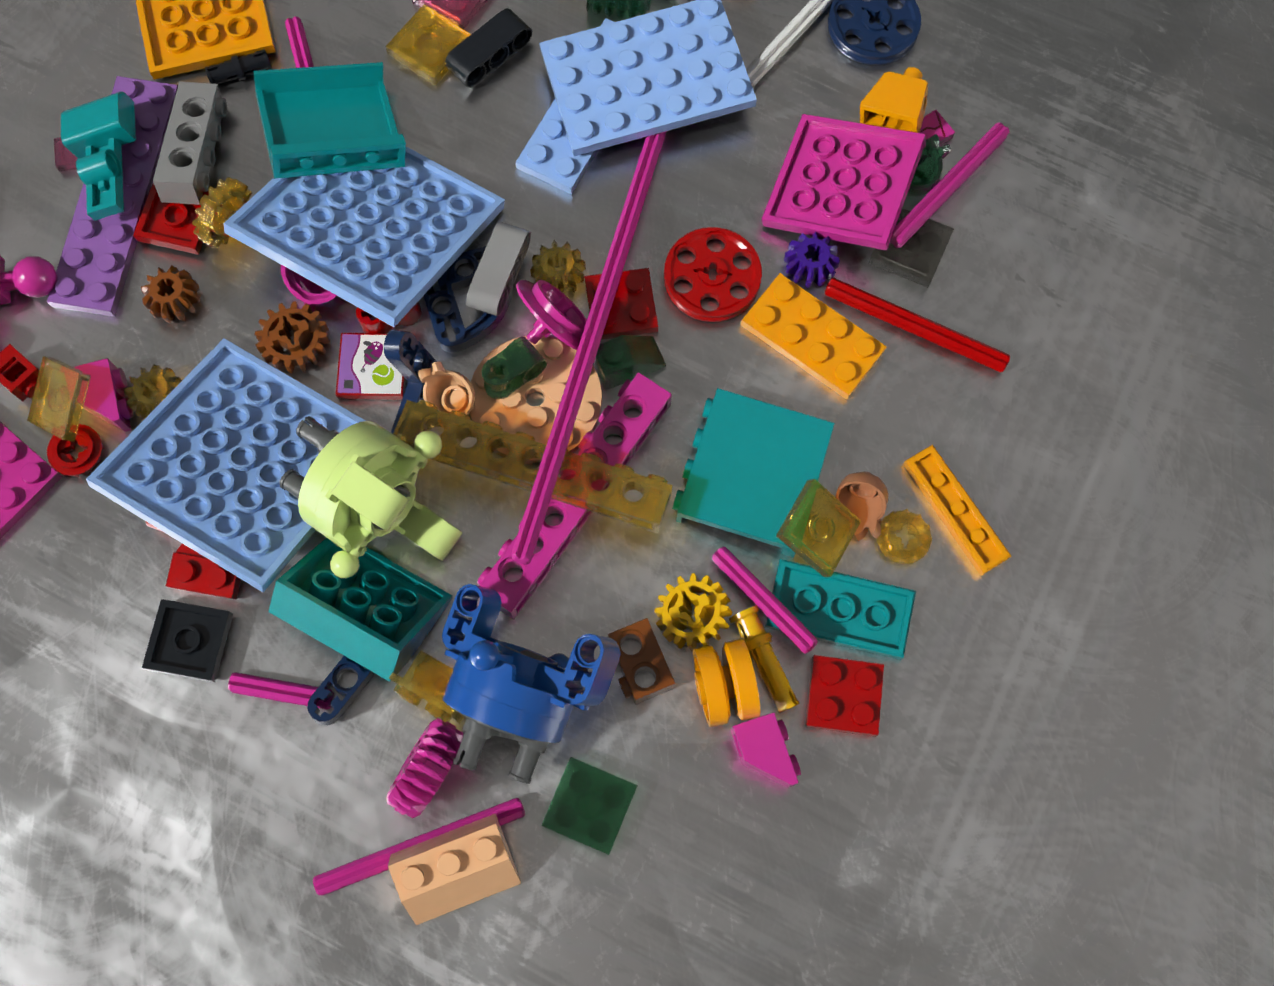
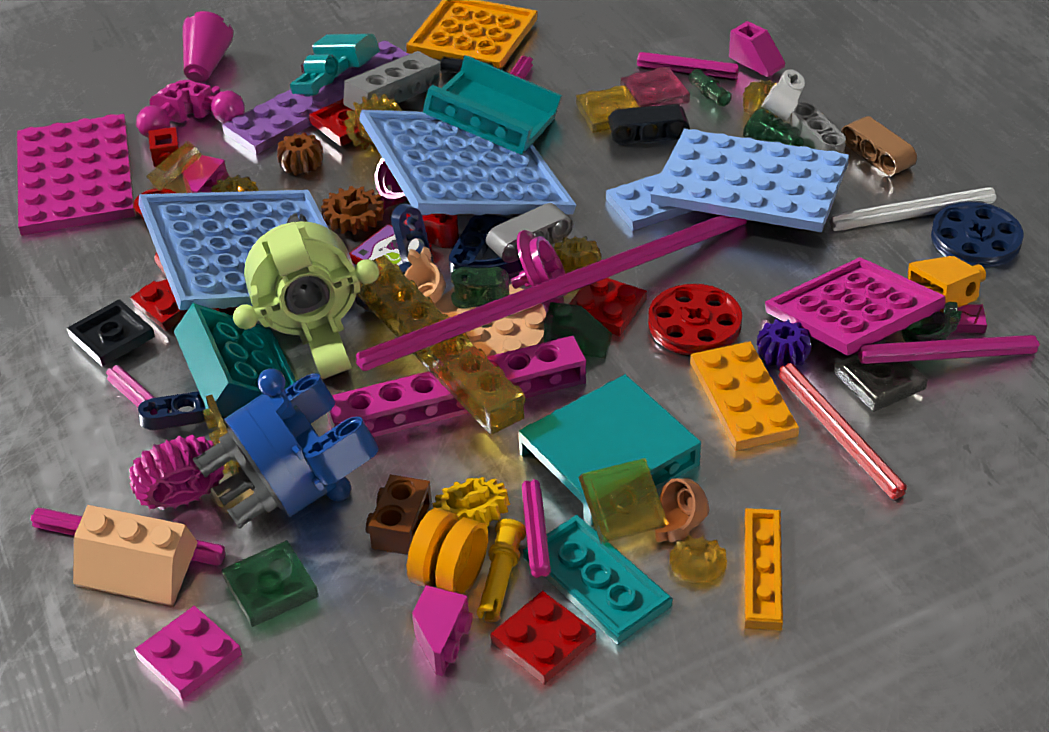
camera: 40 degrees right, 30 degrees down
none -> dark pink plate [135,605,242,700]

